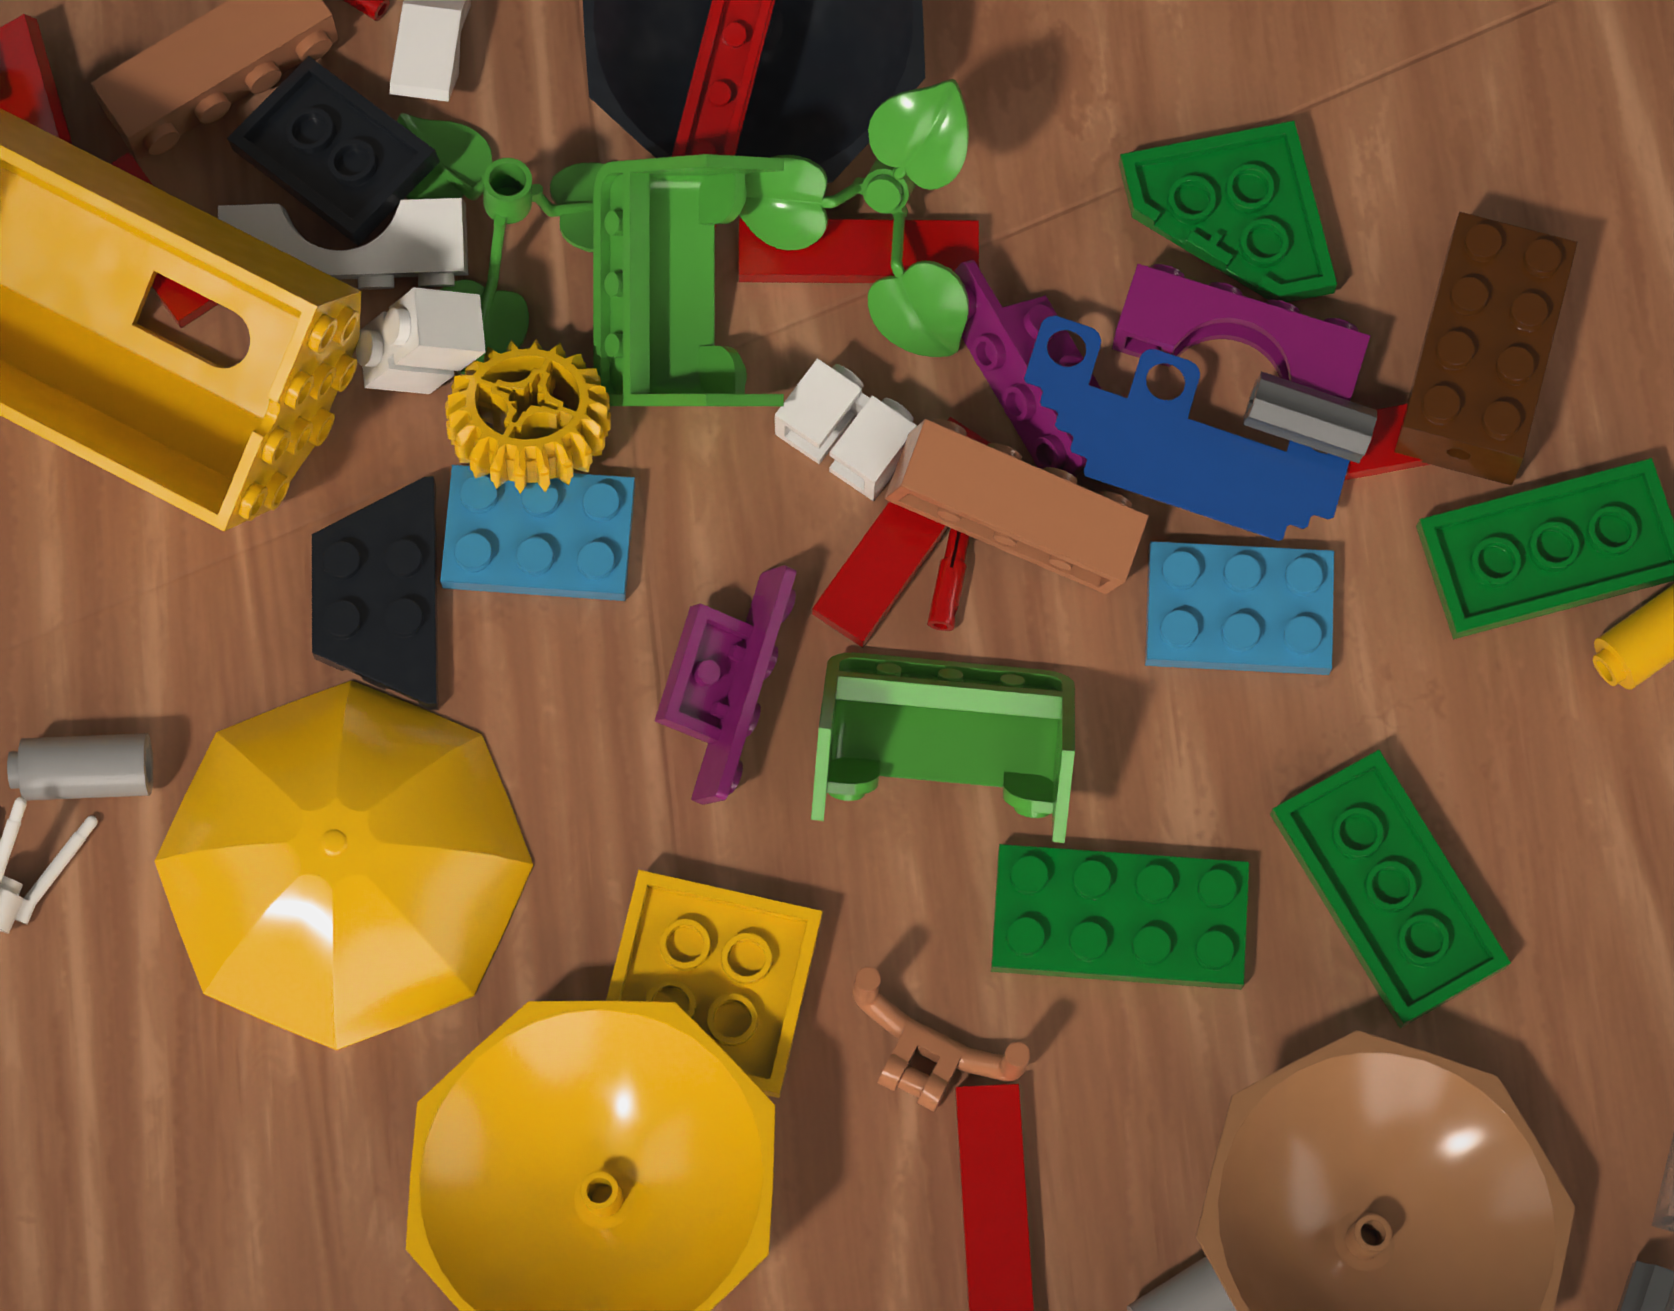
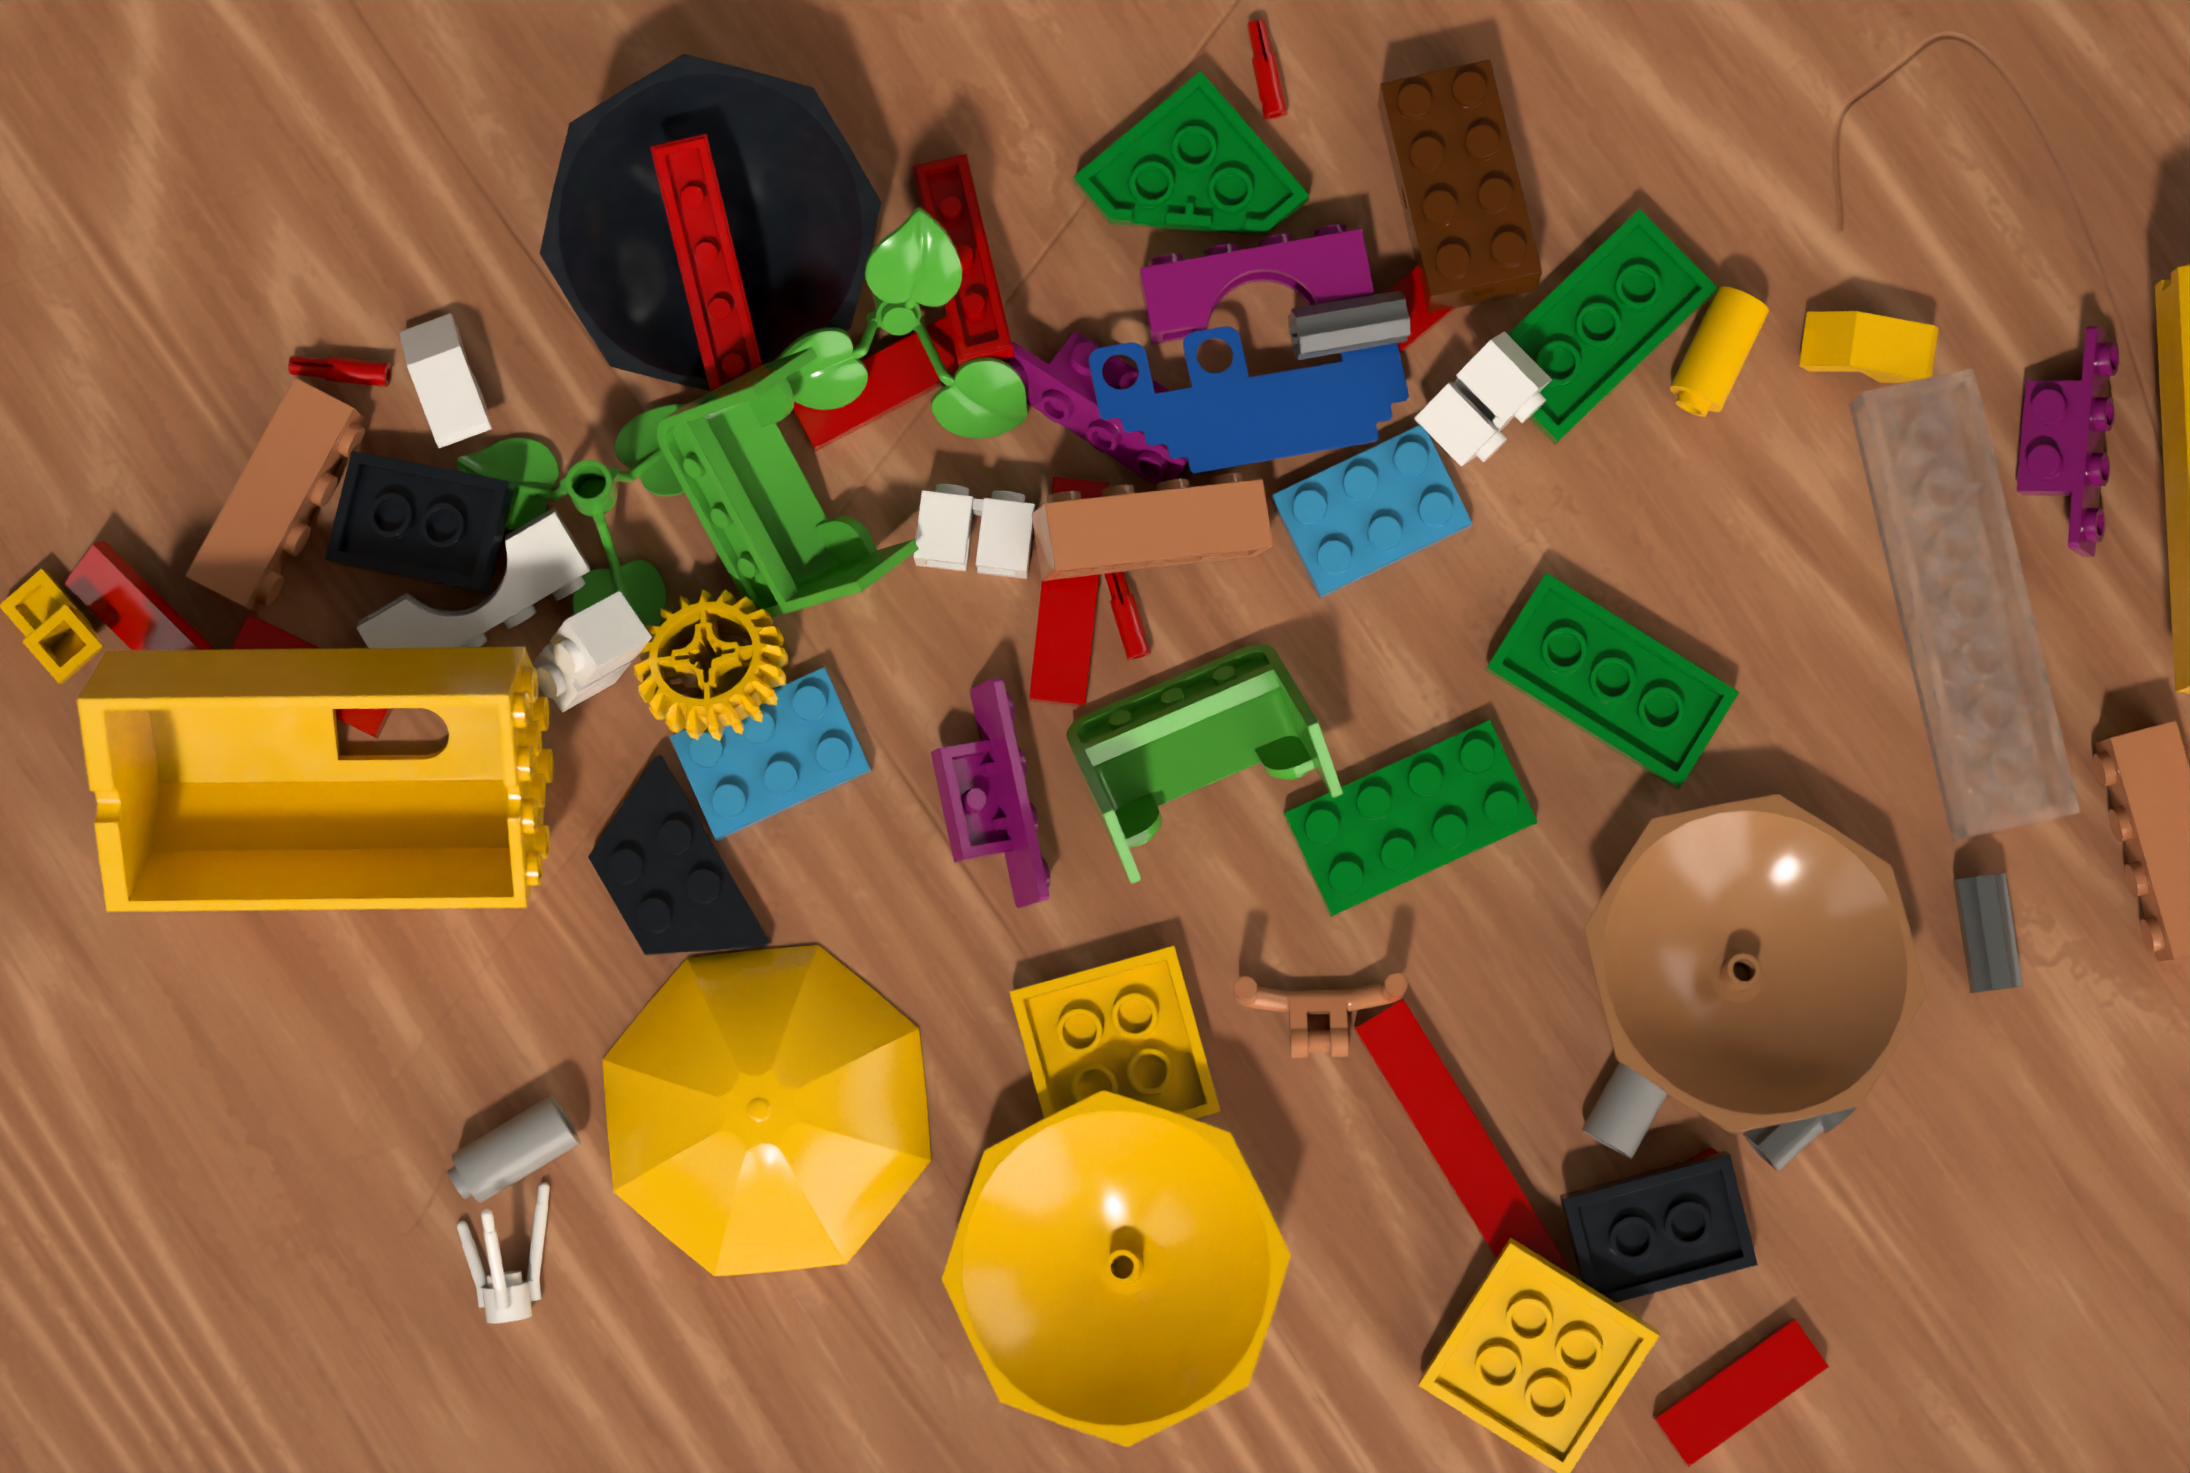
camera: 25 degrees left, 10 degrees up
none -> red tile [913,153,1015,367]
none -> red piece [1247,19,1288,120]
none -> white piece [1414,332,1552,467]

